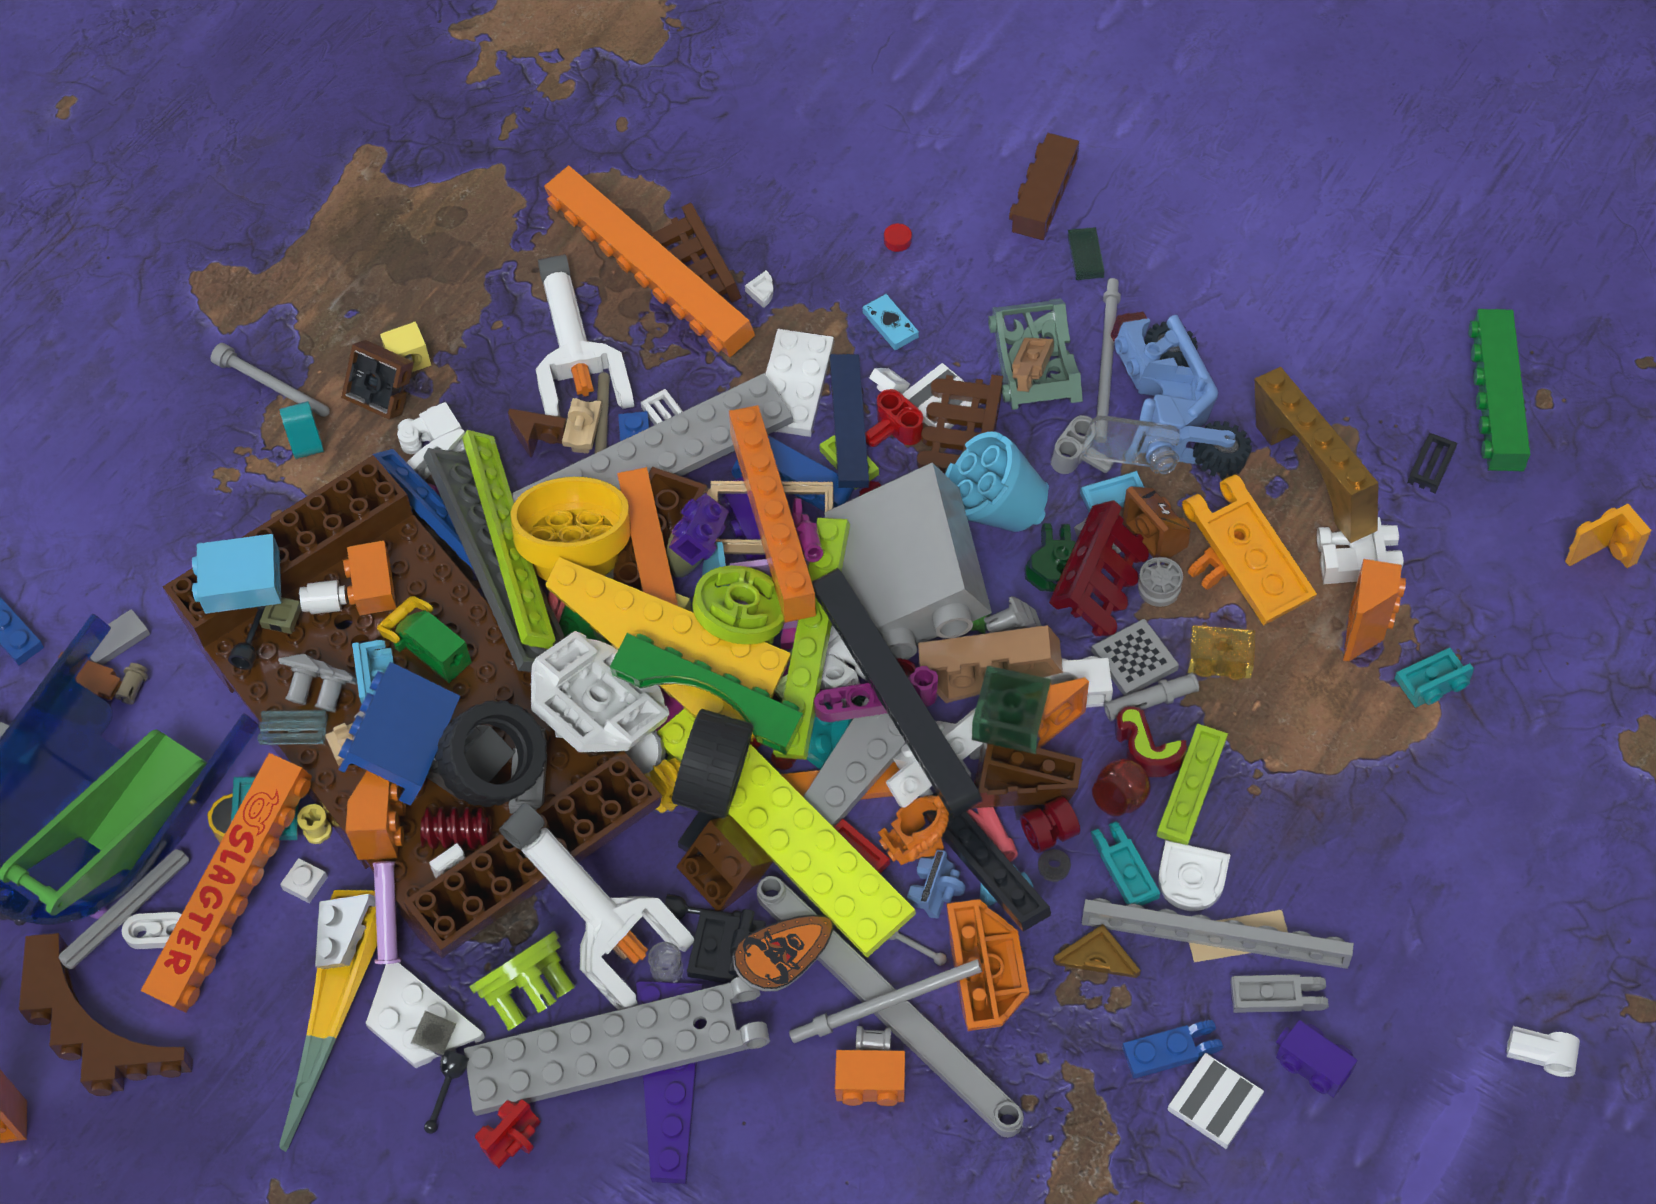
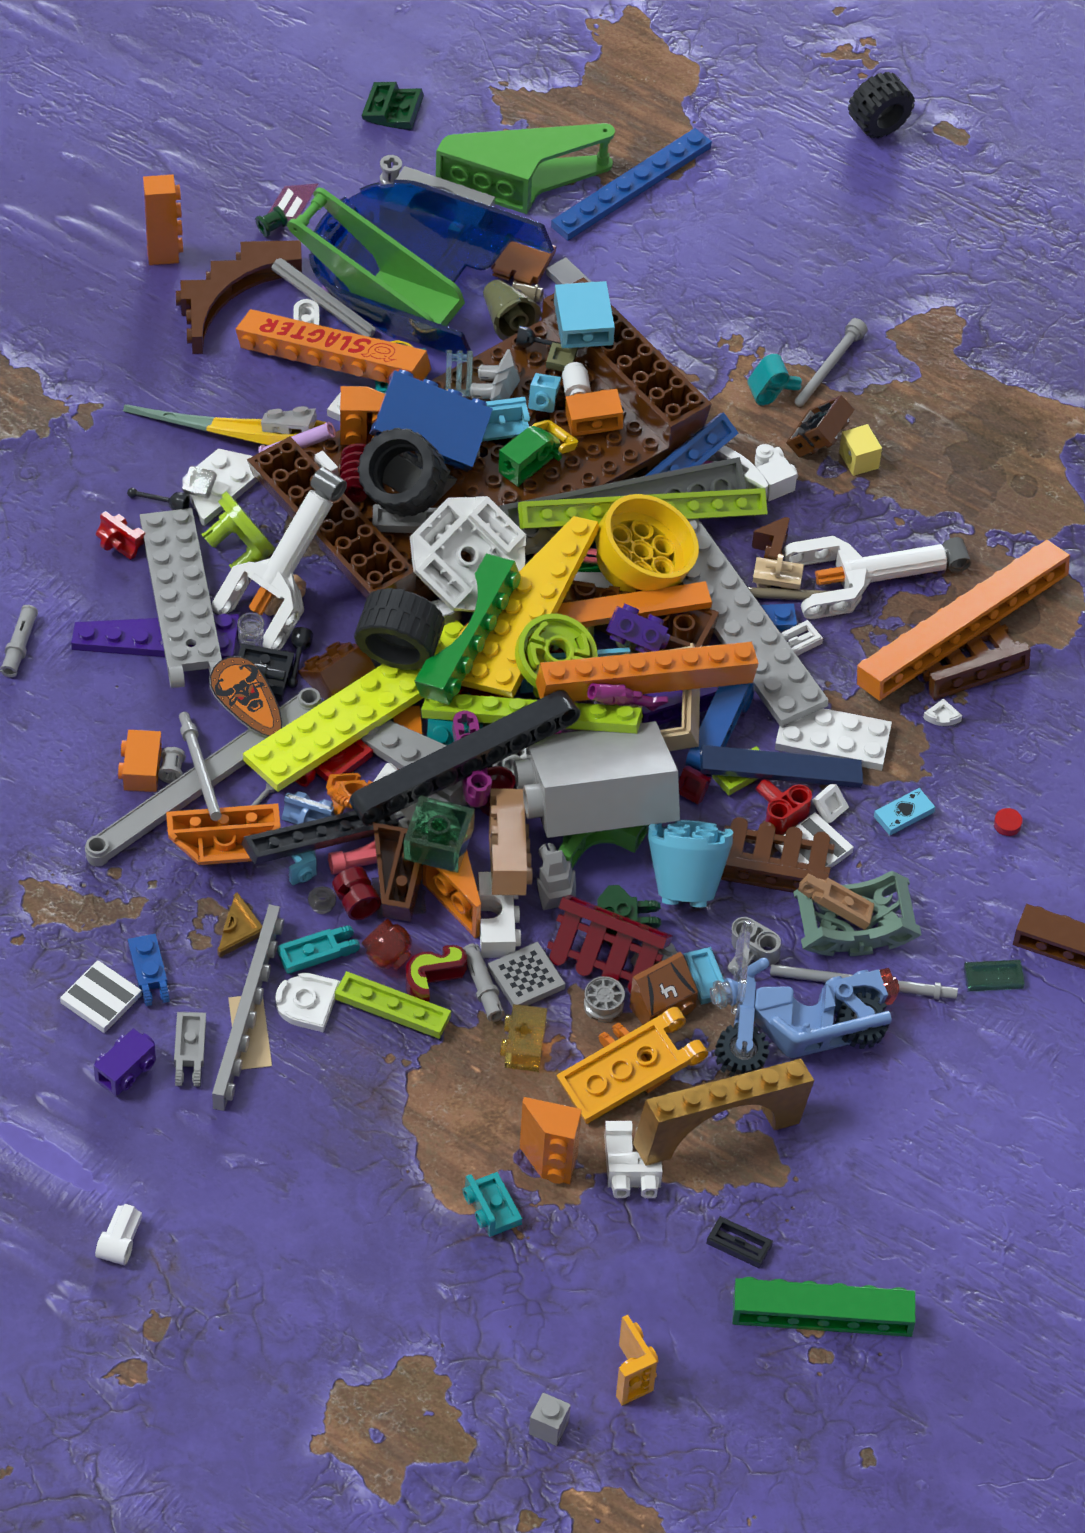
camera: 85 degrees right, 5 degrees down
none -> olive cone [483,280,542,341]
none -> medium azure bracket [528,373,561,413]

